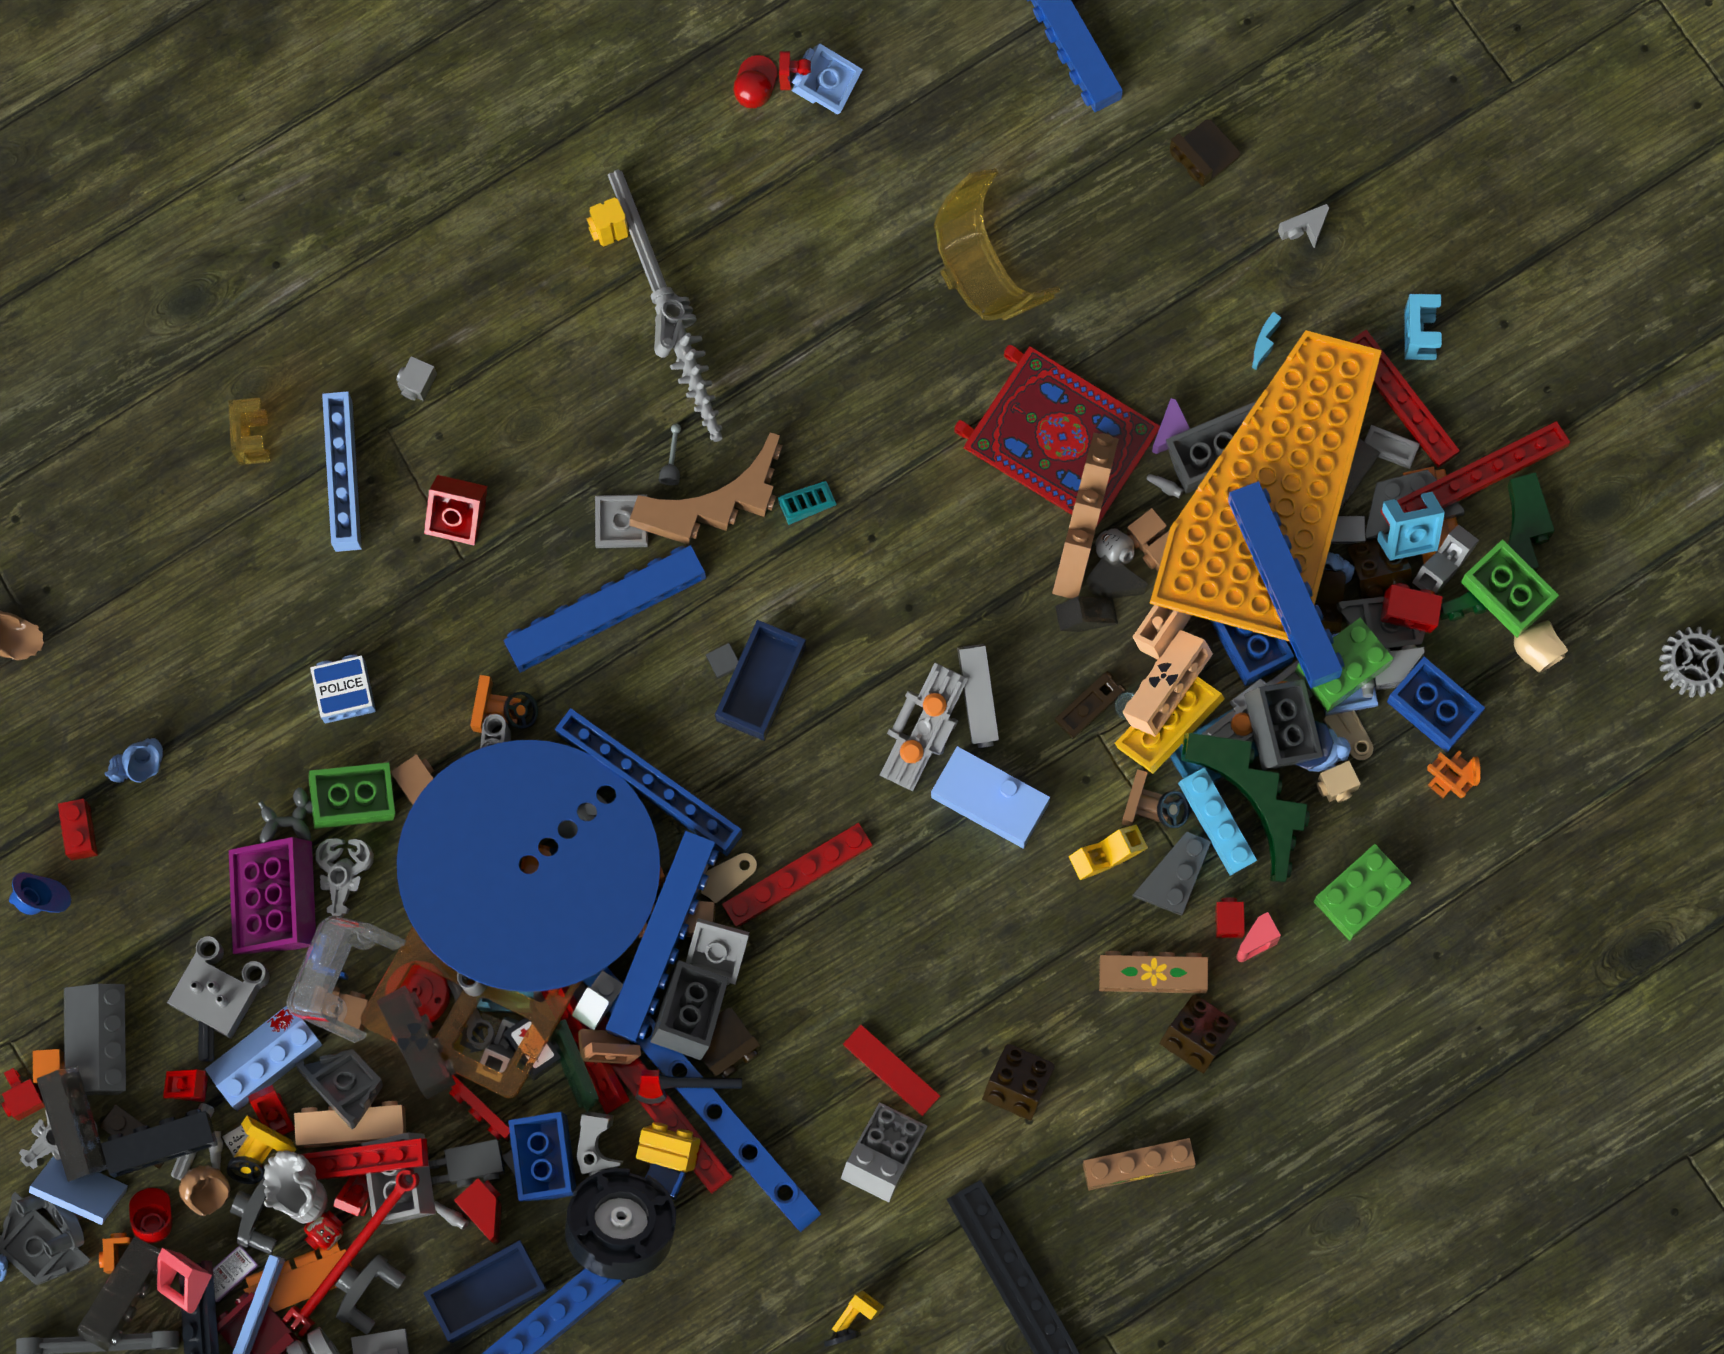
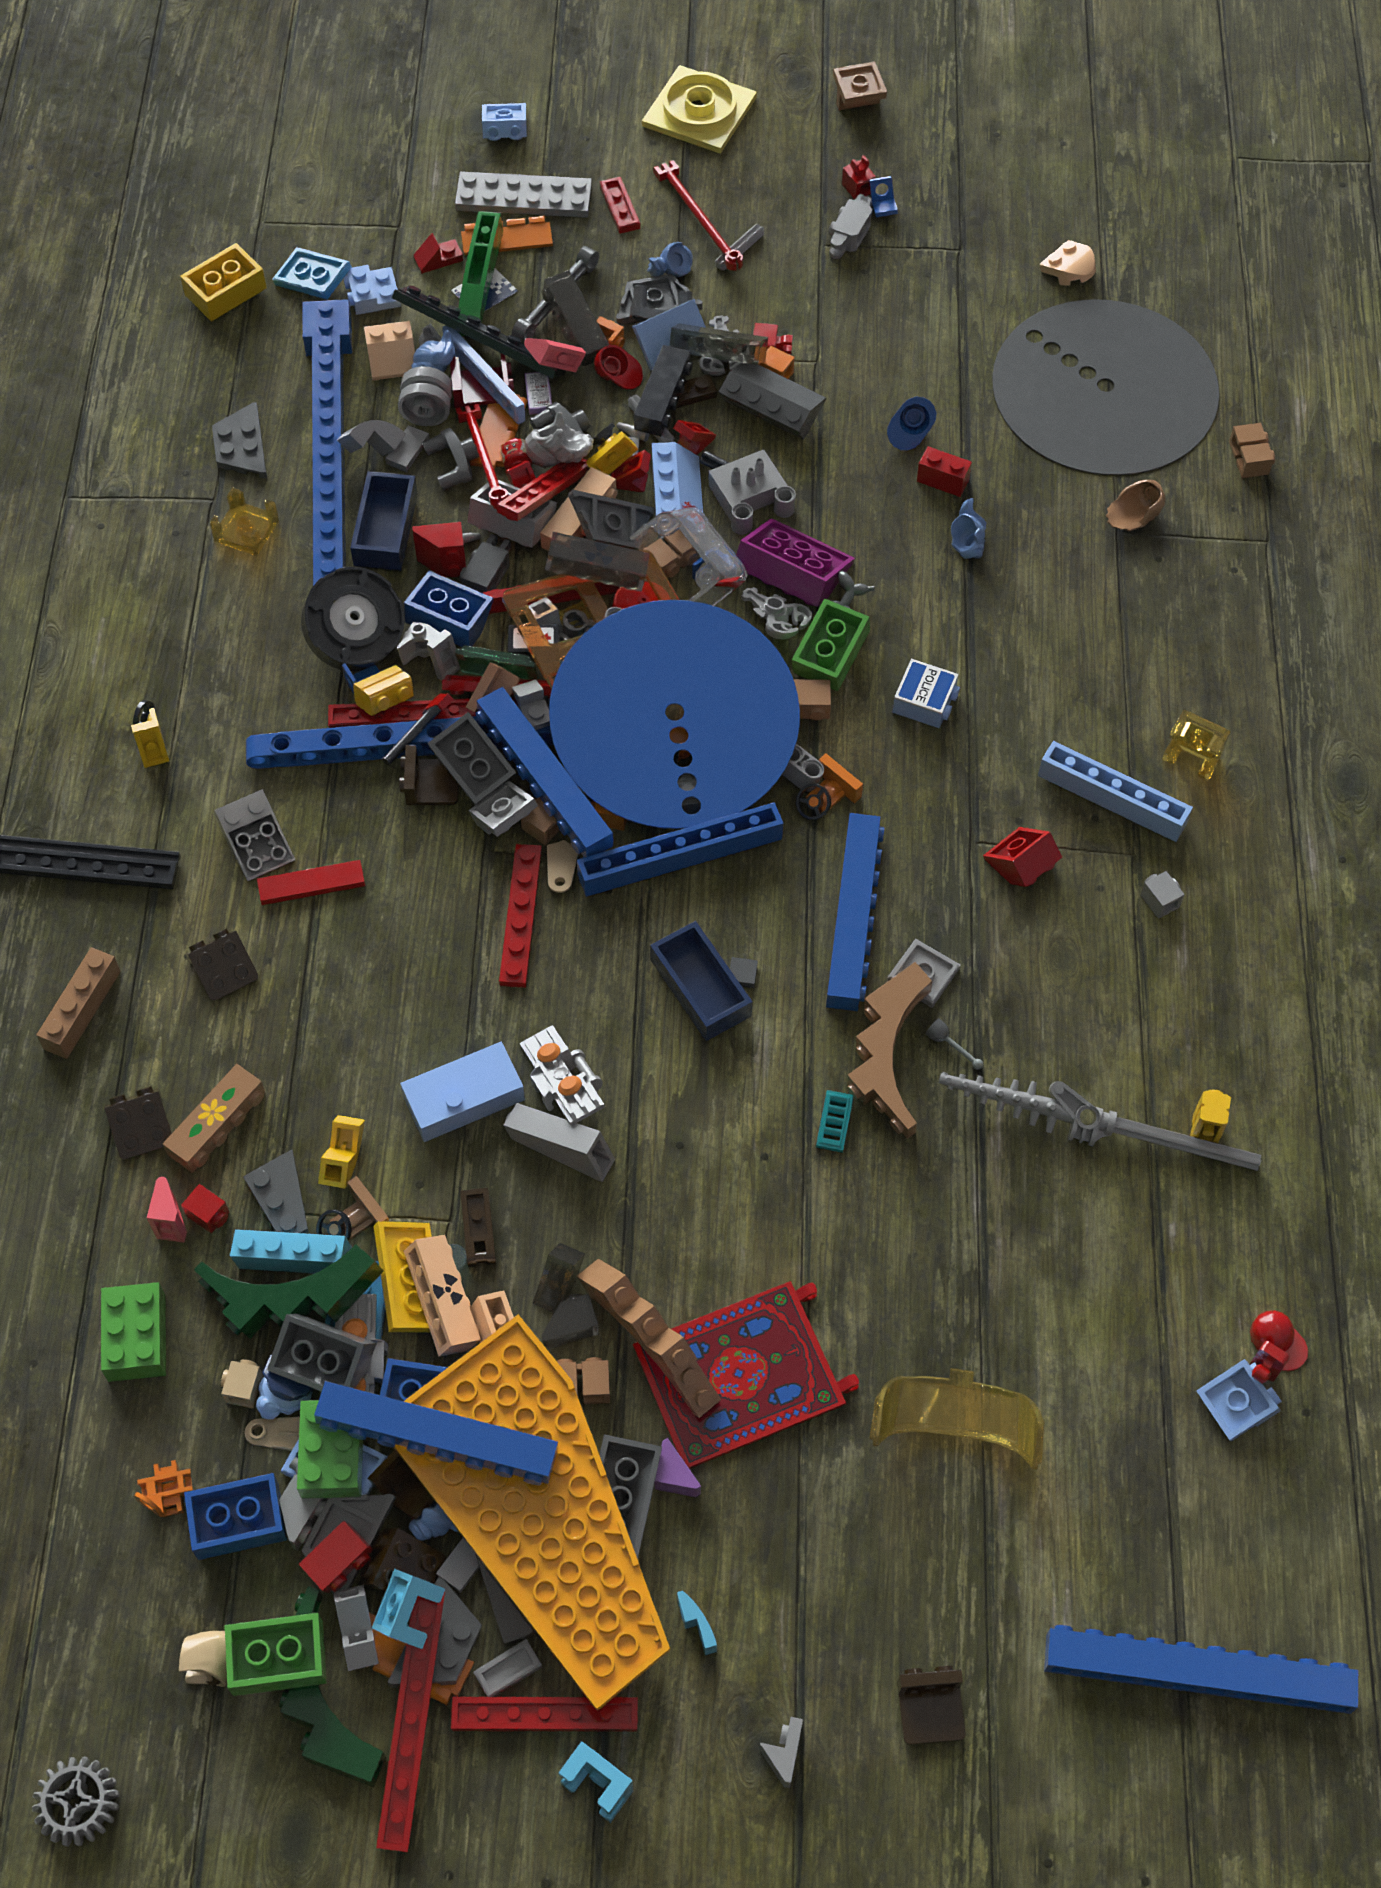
camera: 120 degrees right, 15 degrees down
medium nougat hair [179,1165,230,1216] -> none
light grey head [1096,529,1135,567] -> none
light grey piece [1147,474,1184,499] -> none

